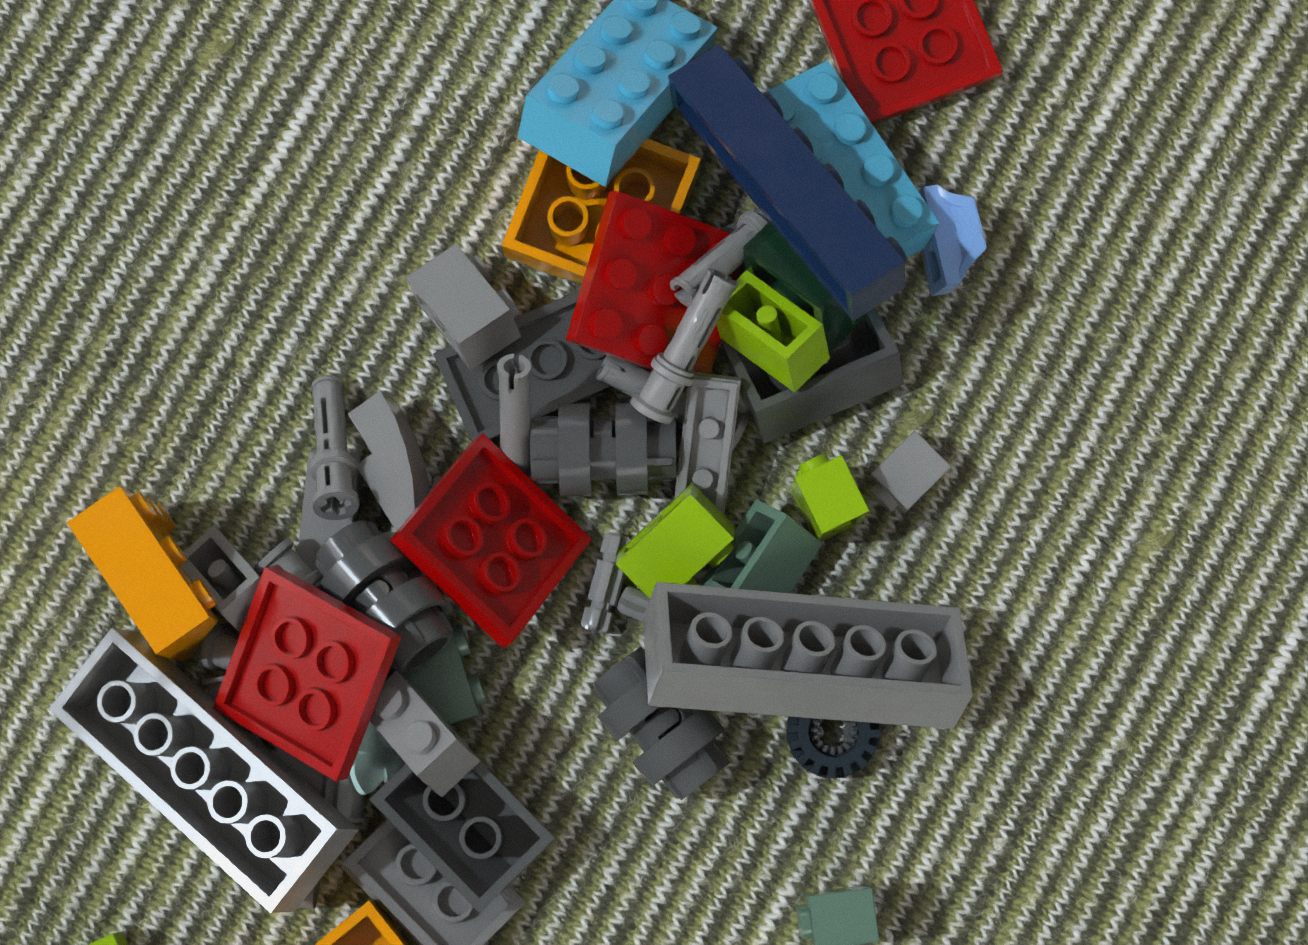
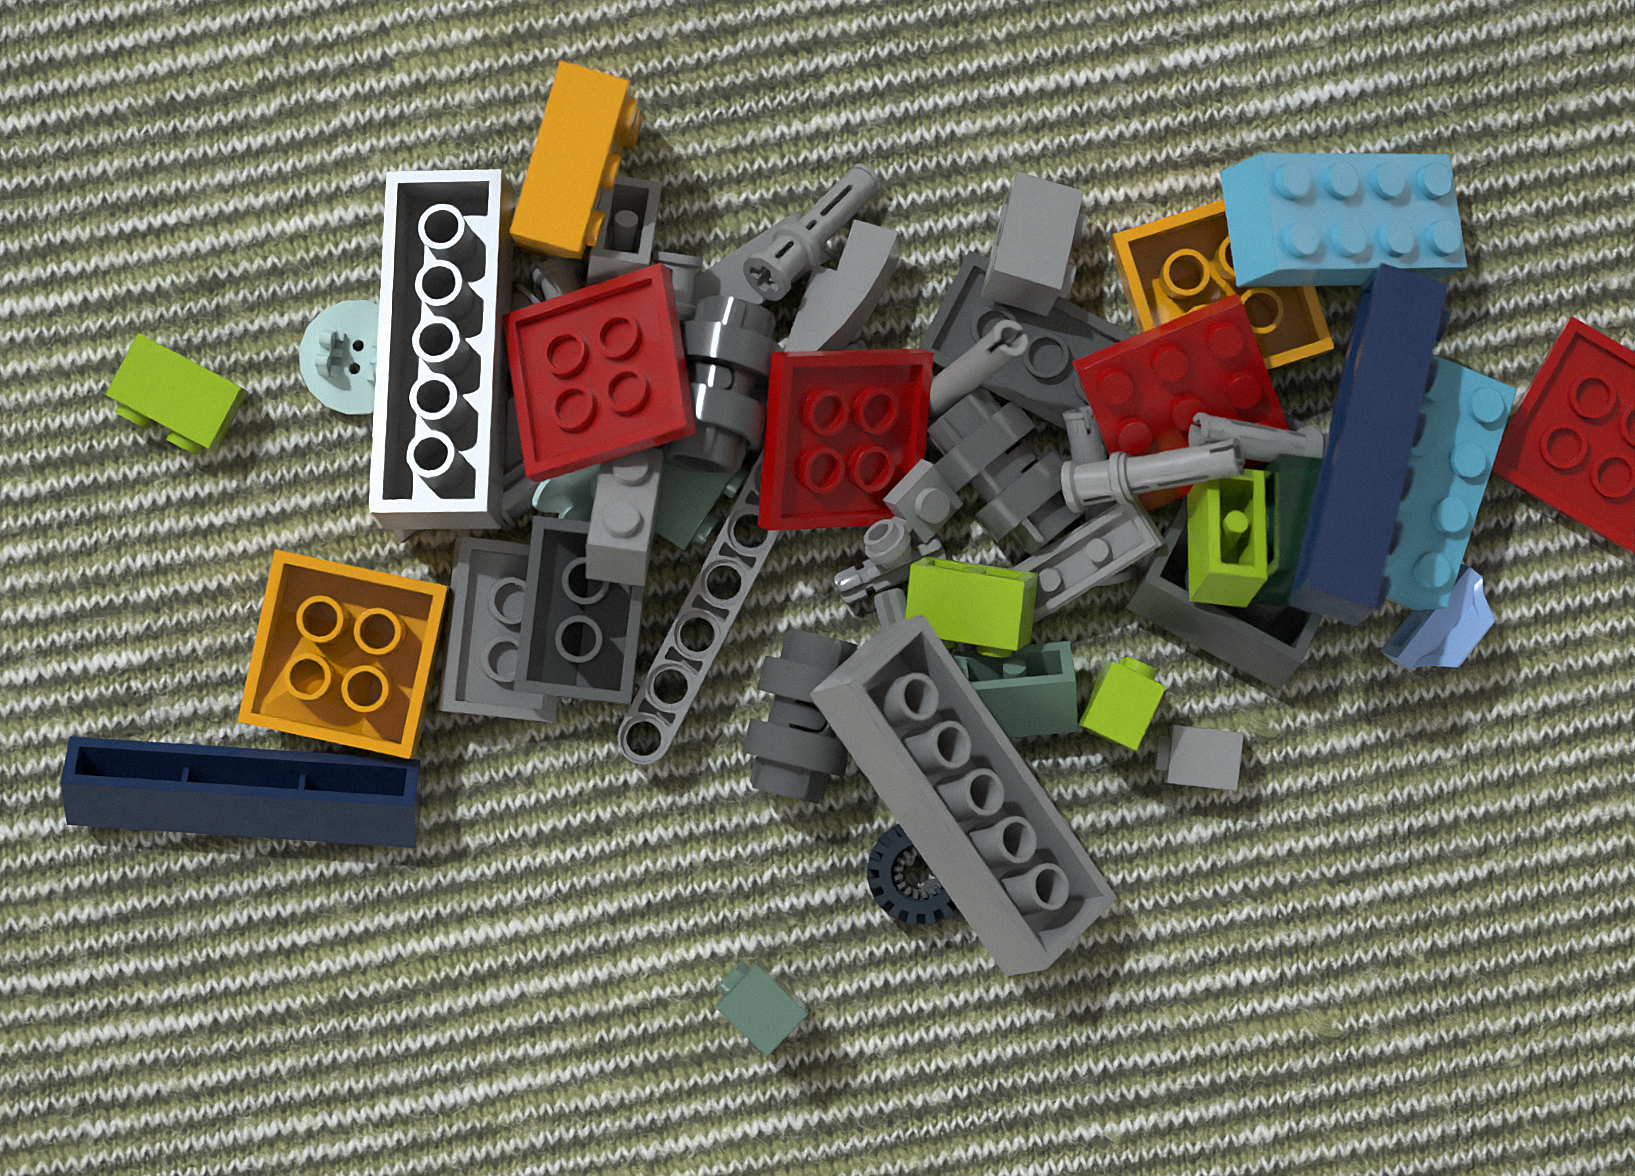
camera: 45 degrees right, 5 degrees up
none -> light aqua plate [299,300,380,415]
none -> light grey beam [617,448,782,765]
none -> light grey plate [863,459,964,569]

